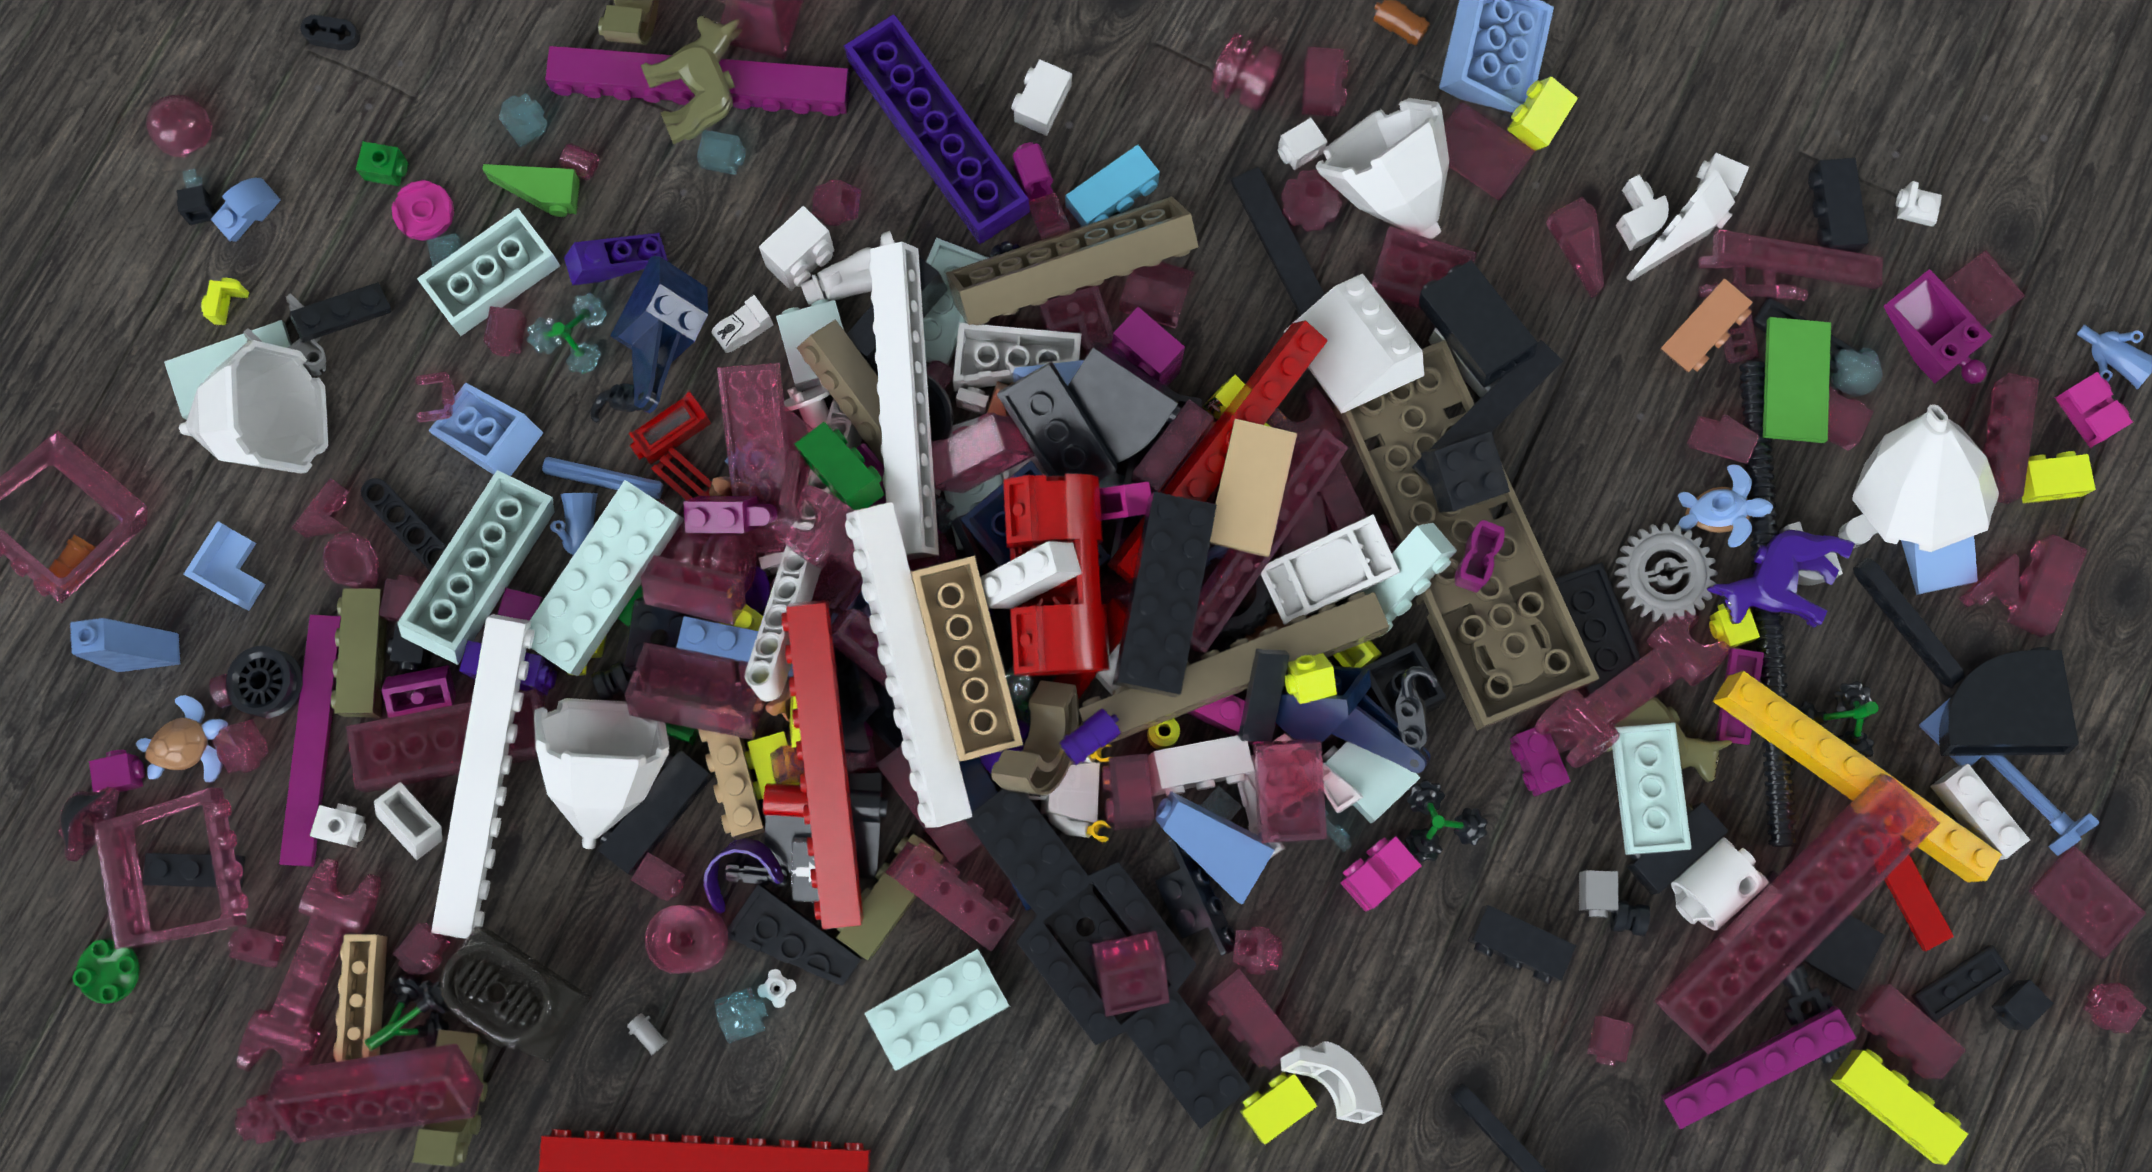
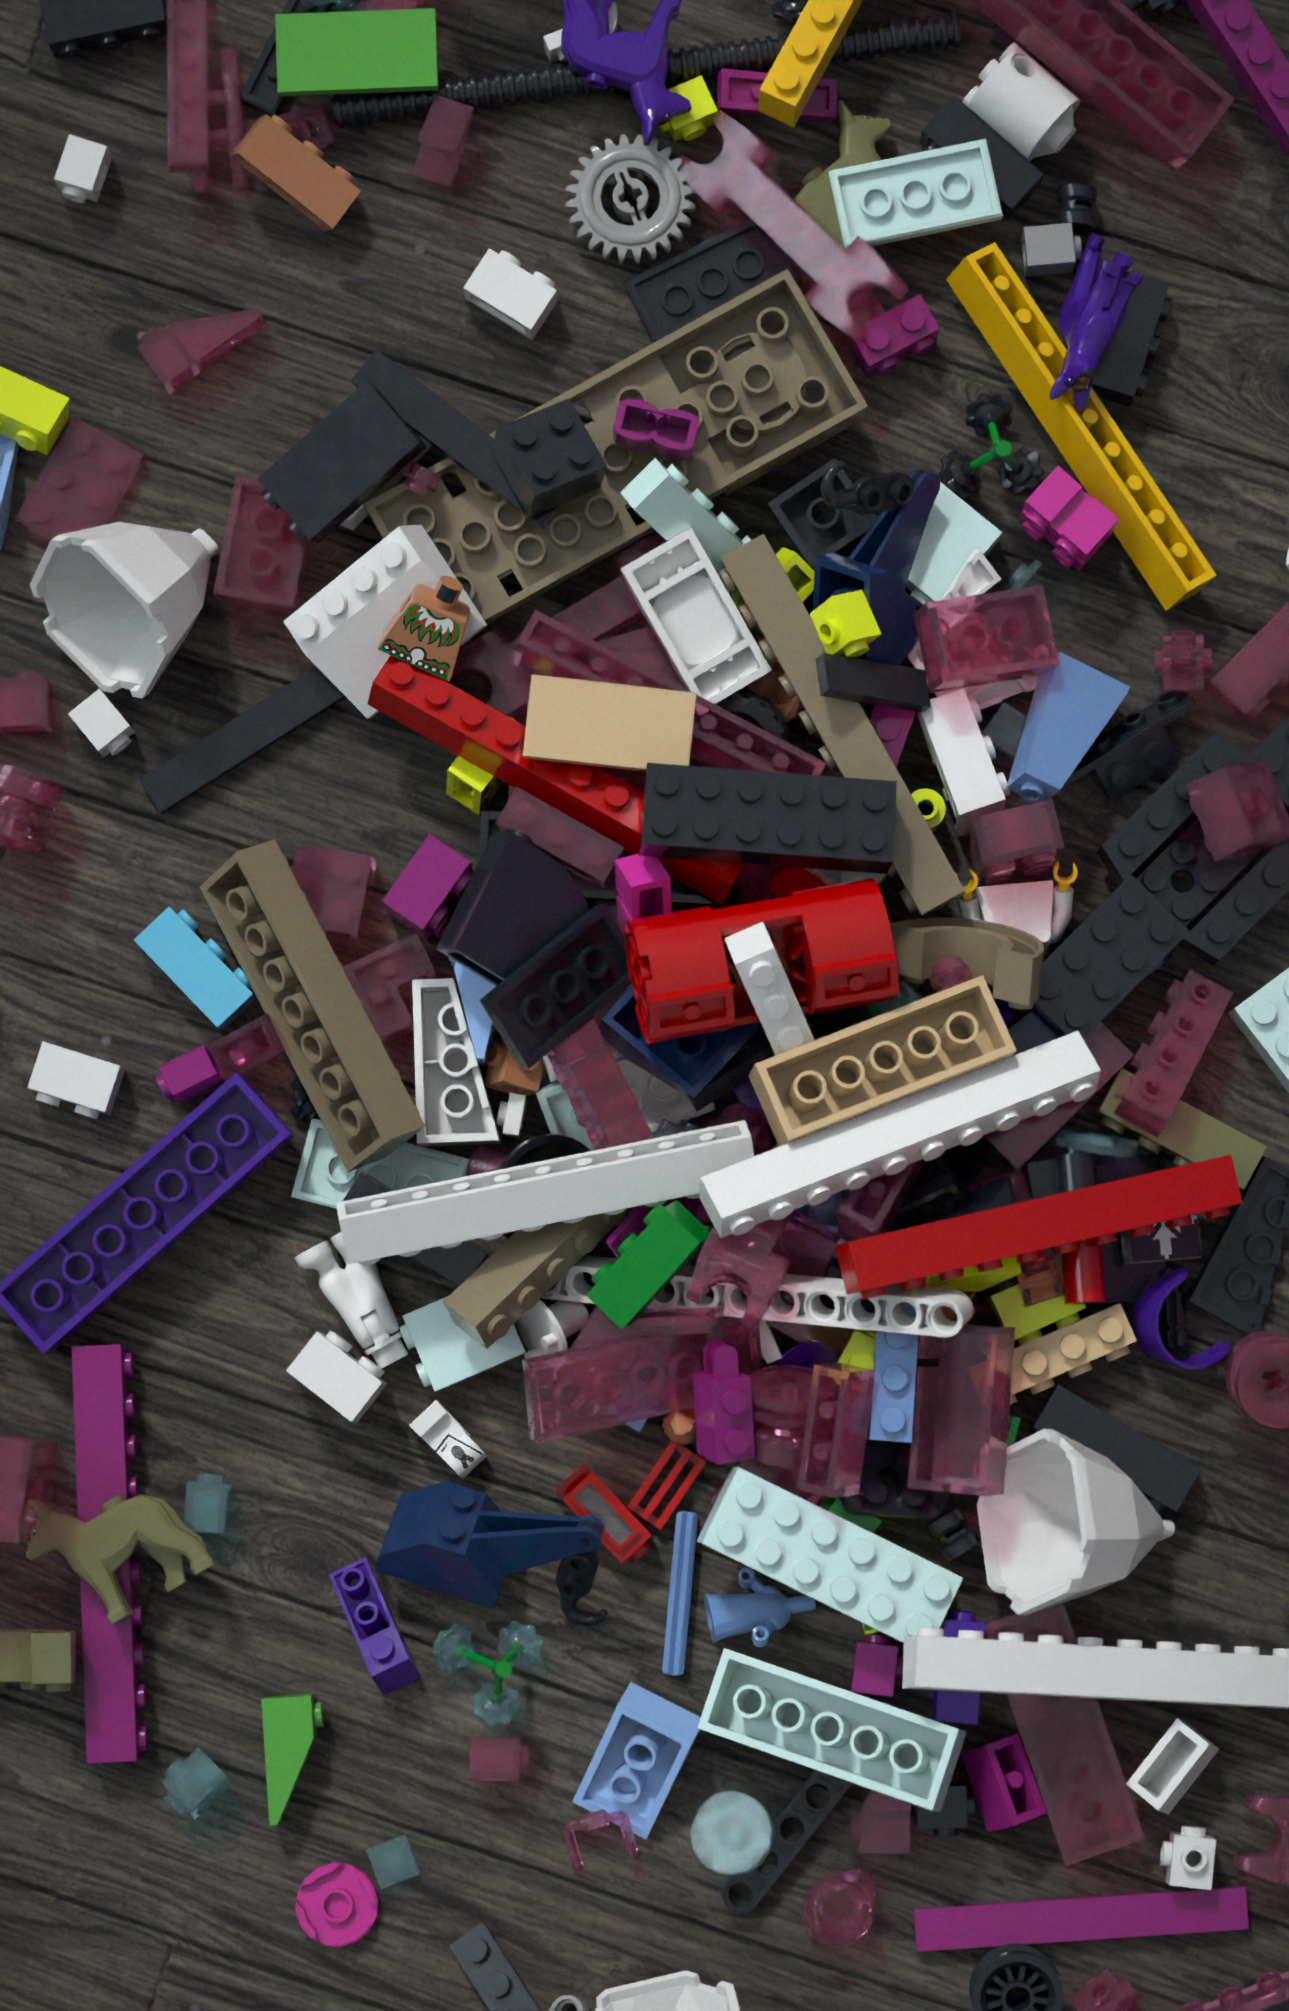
camera: 90 degrees left, 5 degrees up
clear pink slope [292,478,349,538] -> none
olive brick [331,588,389,717] -> none
green brick [356,141,408,186] -> none
light aqua brick [417,208,560,336] -> none
clear pink gear [559,143,599,180] -> none
clear pink brick [631,853,685,901] -> none
clear pink brick [812,179,862,226] -> none
dark purple piece [1059,708,1121,766] -> none
clear pink plant [1281,169,1342,231] -> none
clear pink brick [1587,1016,1634,1067] -> none
white brick [1616,175,1669,251] -> none
white wedge [1627,170,1735,281] -> none
light blue animal [1678,464,1773,547] -> none
none -> torso [378,576,470,681]
none -> clear pink plate [401,462,440,497]
none -> white brick [463,248,558,340]
none -> clear light blue tile [690,1791,774,1876]
none -> clear pink plate [930,957,972,991]
none -> yellow brick [946,242,1217,611]
none -> dark purple animal [1049,233,1143,411]
none -> clear light blue tile [1056,1129,1138,1158]

